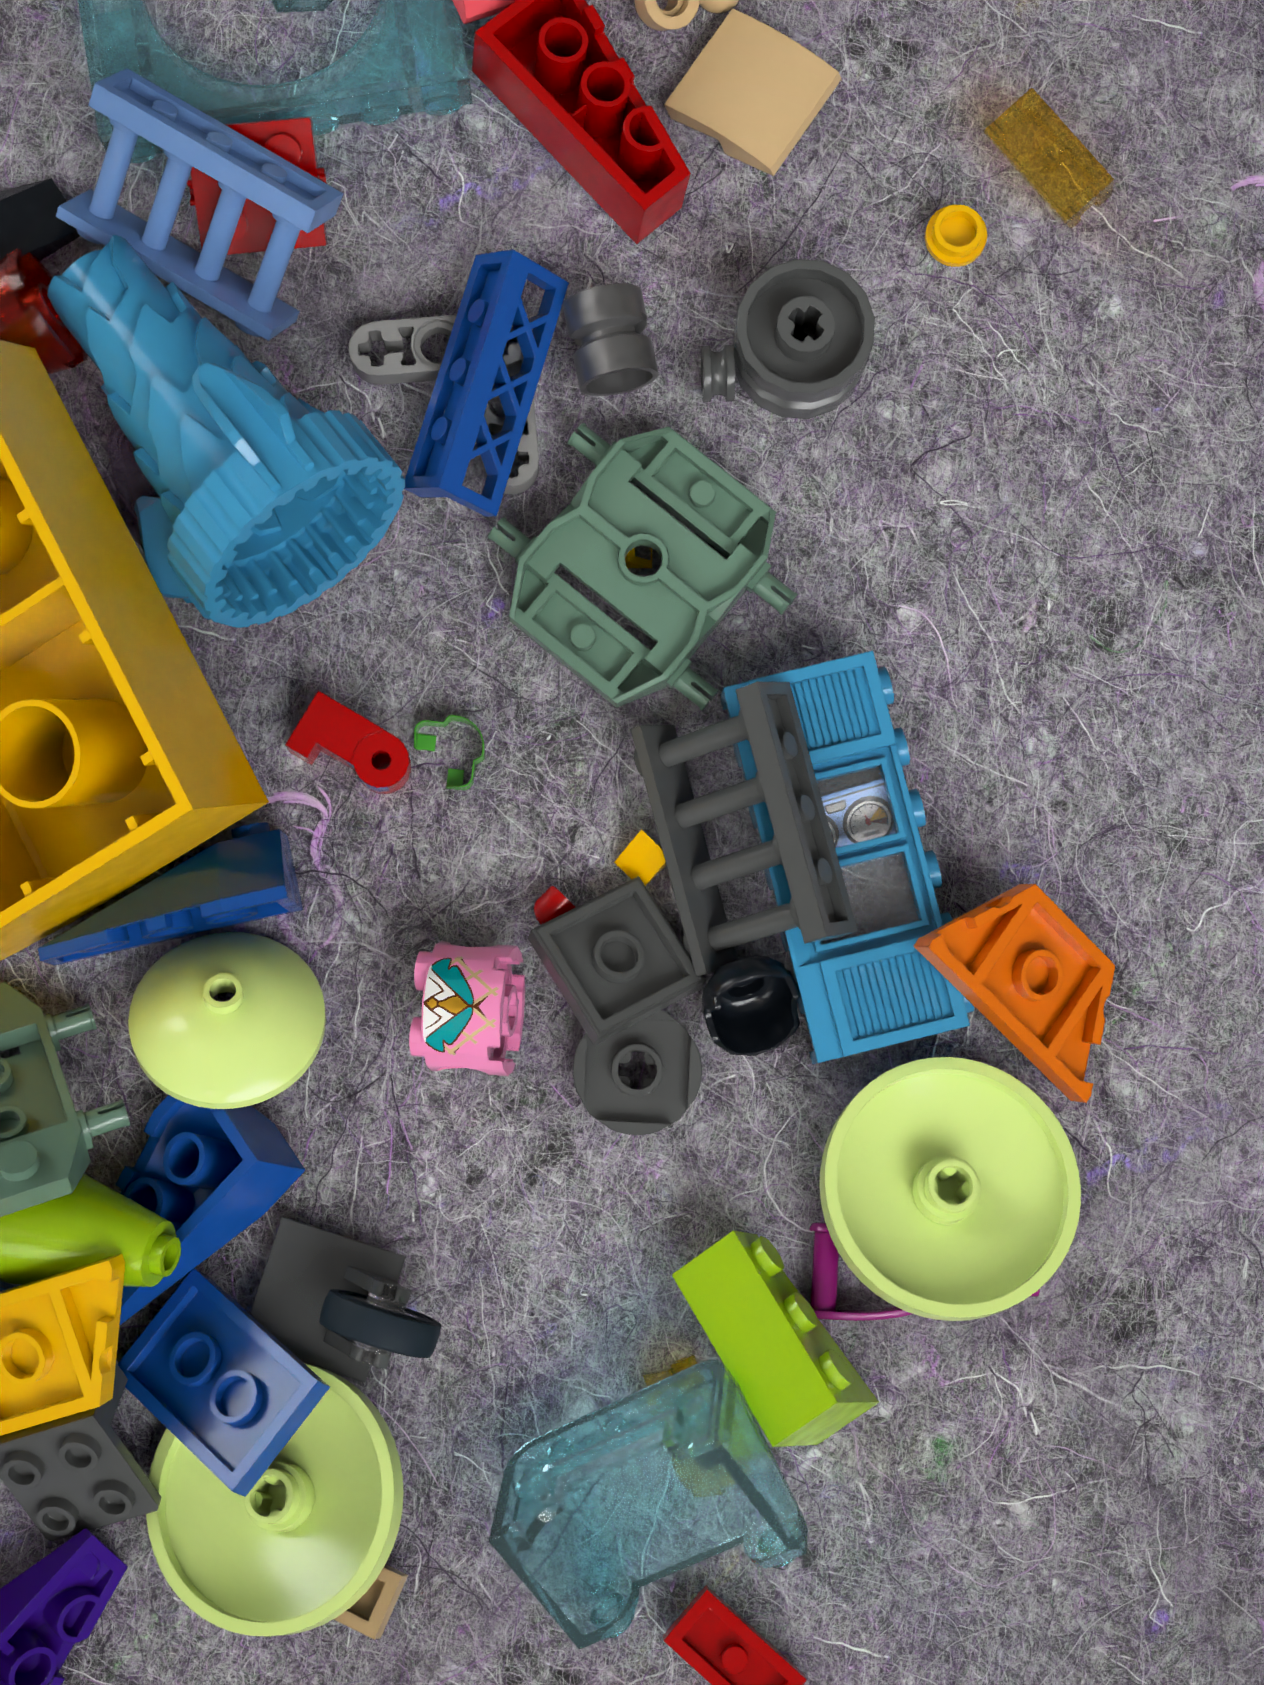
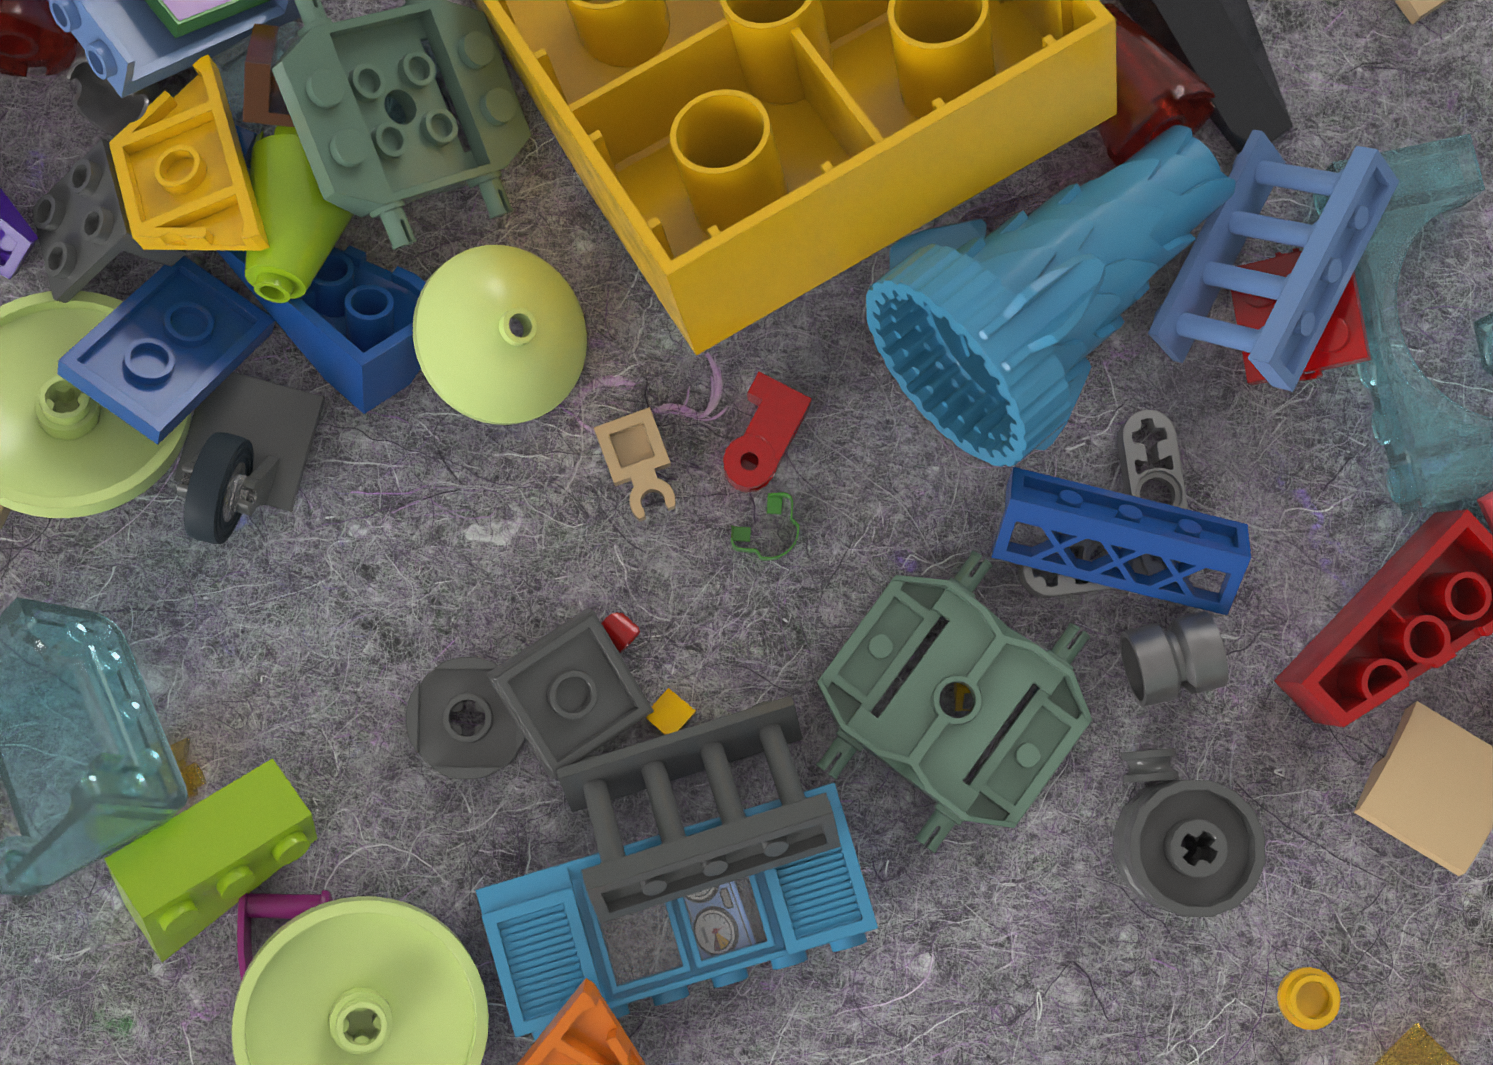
camera: 85 degrees right, 0 degrees up
wedge [37,822,303,966] -> none
bright pink brick [409,941,525,1076] -> none
black hair [702,956,800,1056] -> none
none -> tan plate [593,407,676,522]

